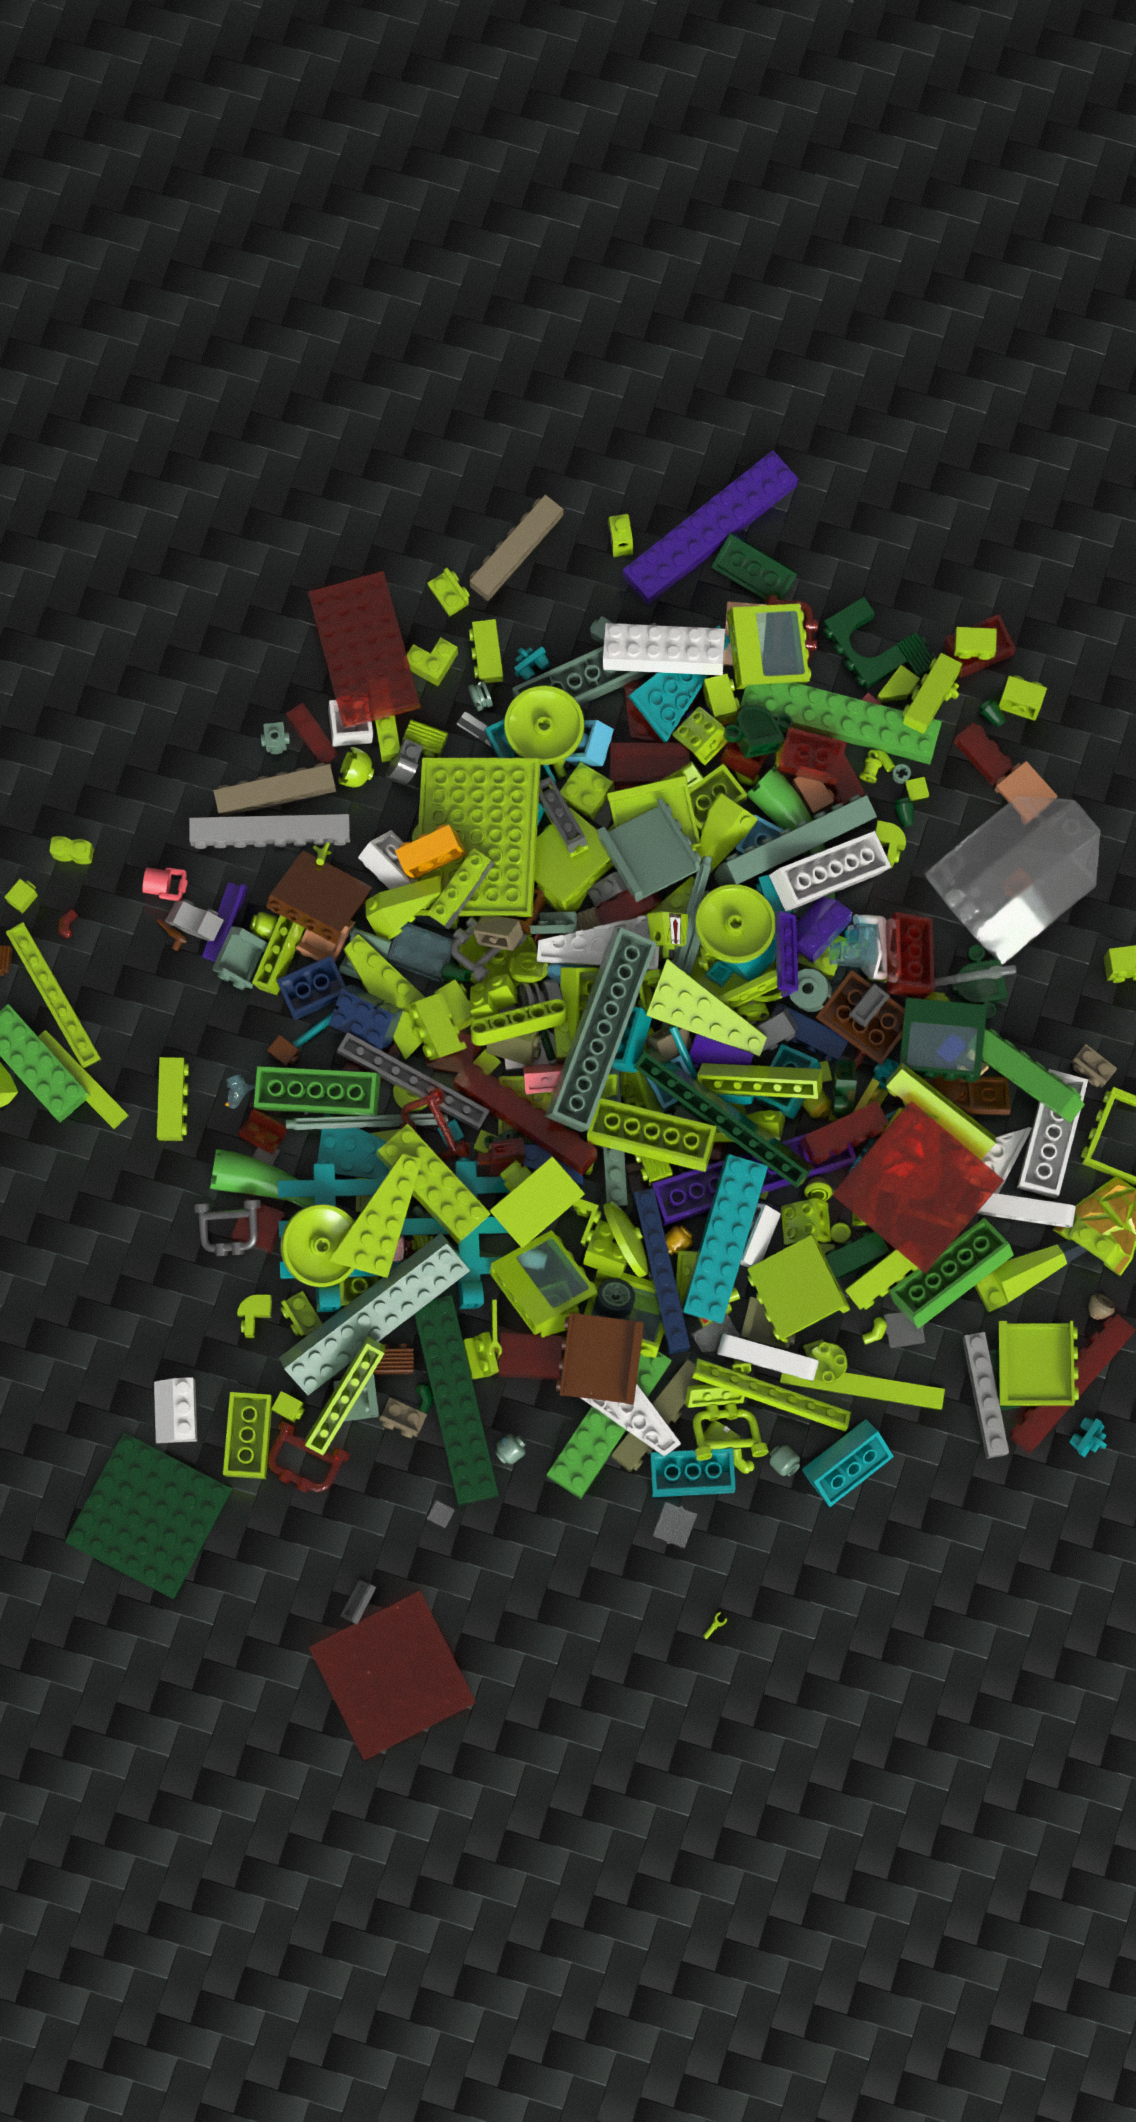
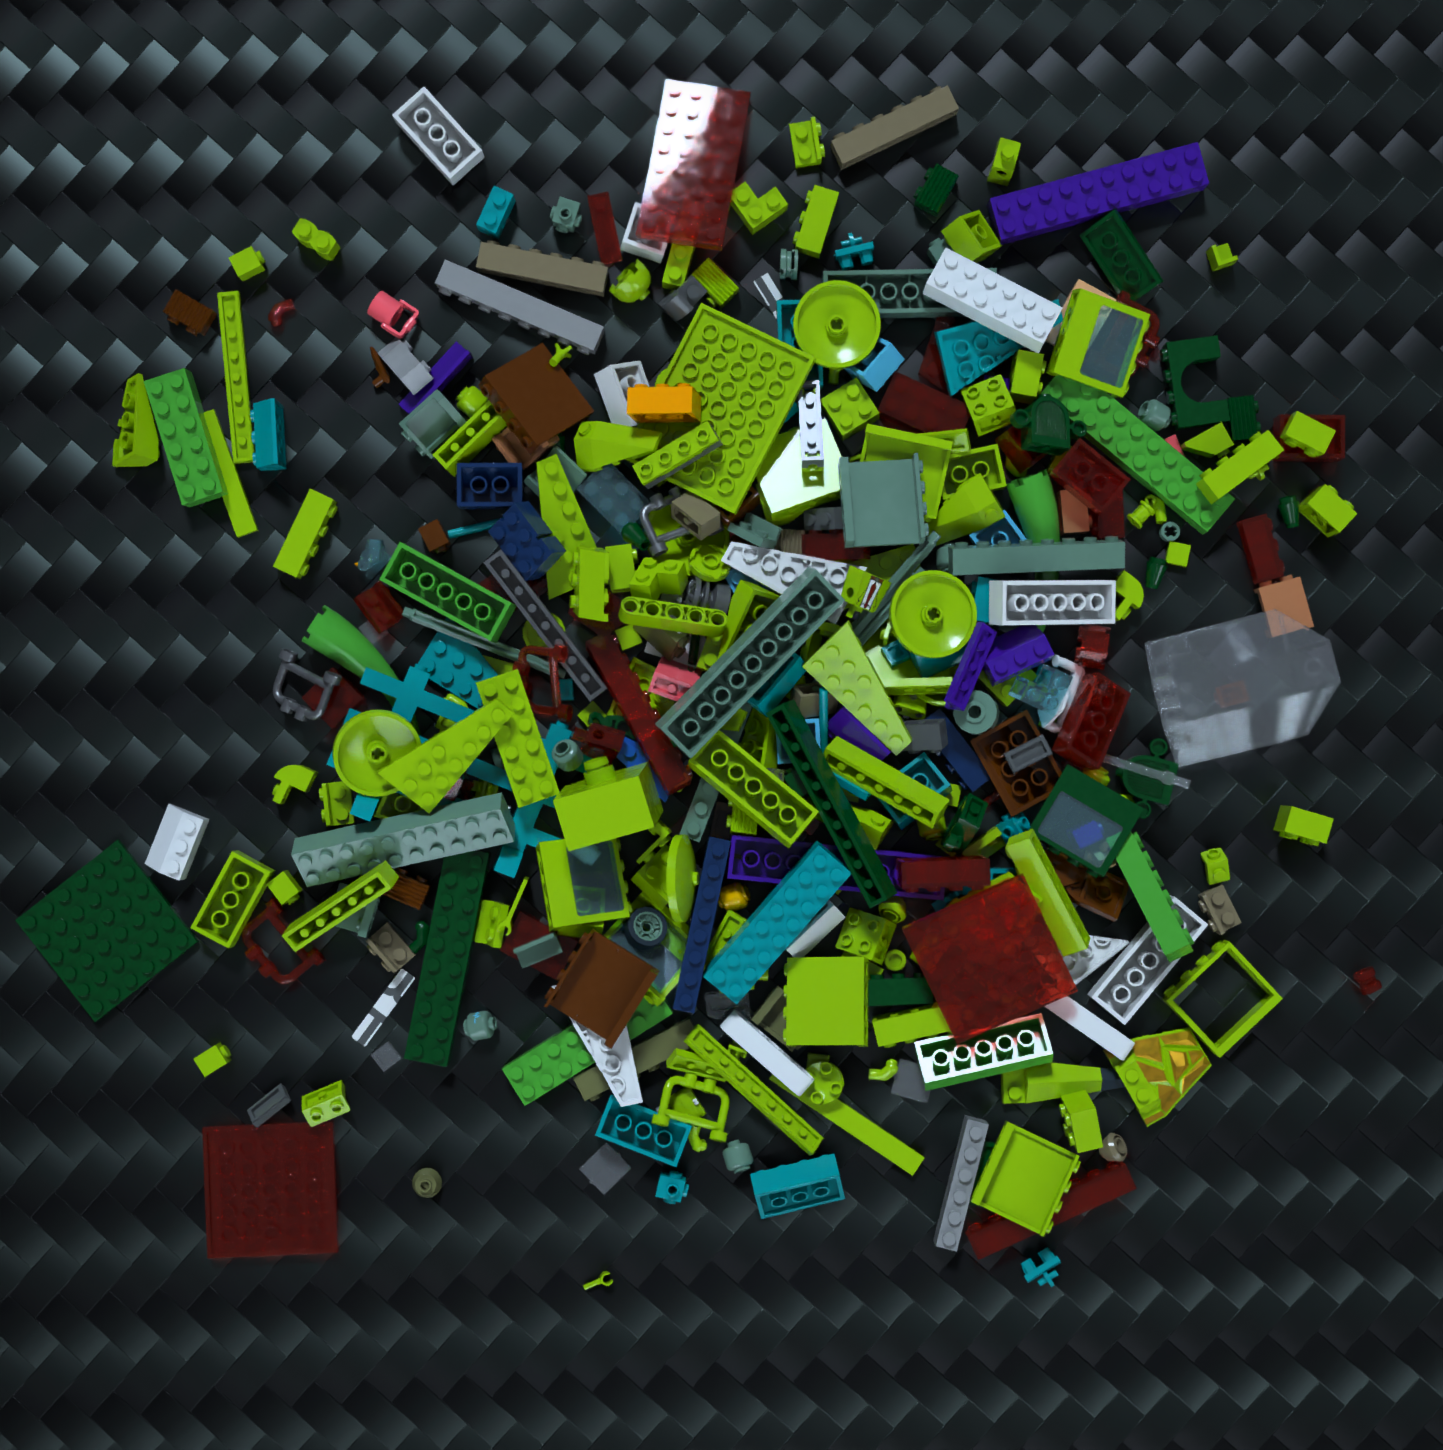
camera: 20 degrees right, 10 degrees up
none -> lime brick [194,1042,232,1077]
none -> teal slope [250,398,287,471]
none -> lime bracket [302,1080,350,1127]
none -> sticker [352,969,415,1046]
none -> white brick [392,87,485,186]
none -> olive cone [412,1168,442,1198]
none -> teal brick [476,186,516,239]
none -> sand green panel [513,931,563,969]
none -> sand green head [552,739,583,772]
none -> teal brick [655,1171,689,1204]
none -> dark green brick [913,163,959,217]
none -> lime brick [941,210,1002,263]
none -> lime brick [1059,1090,1103,1153]
none -> clear red brick [1074,624,1111,670]
none -> sand green head [1138,399,1171,432]
none -> lime bracket [1201,848,1230,885]
none -> lime panel [1206,243,1238,272]

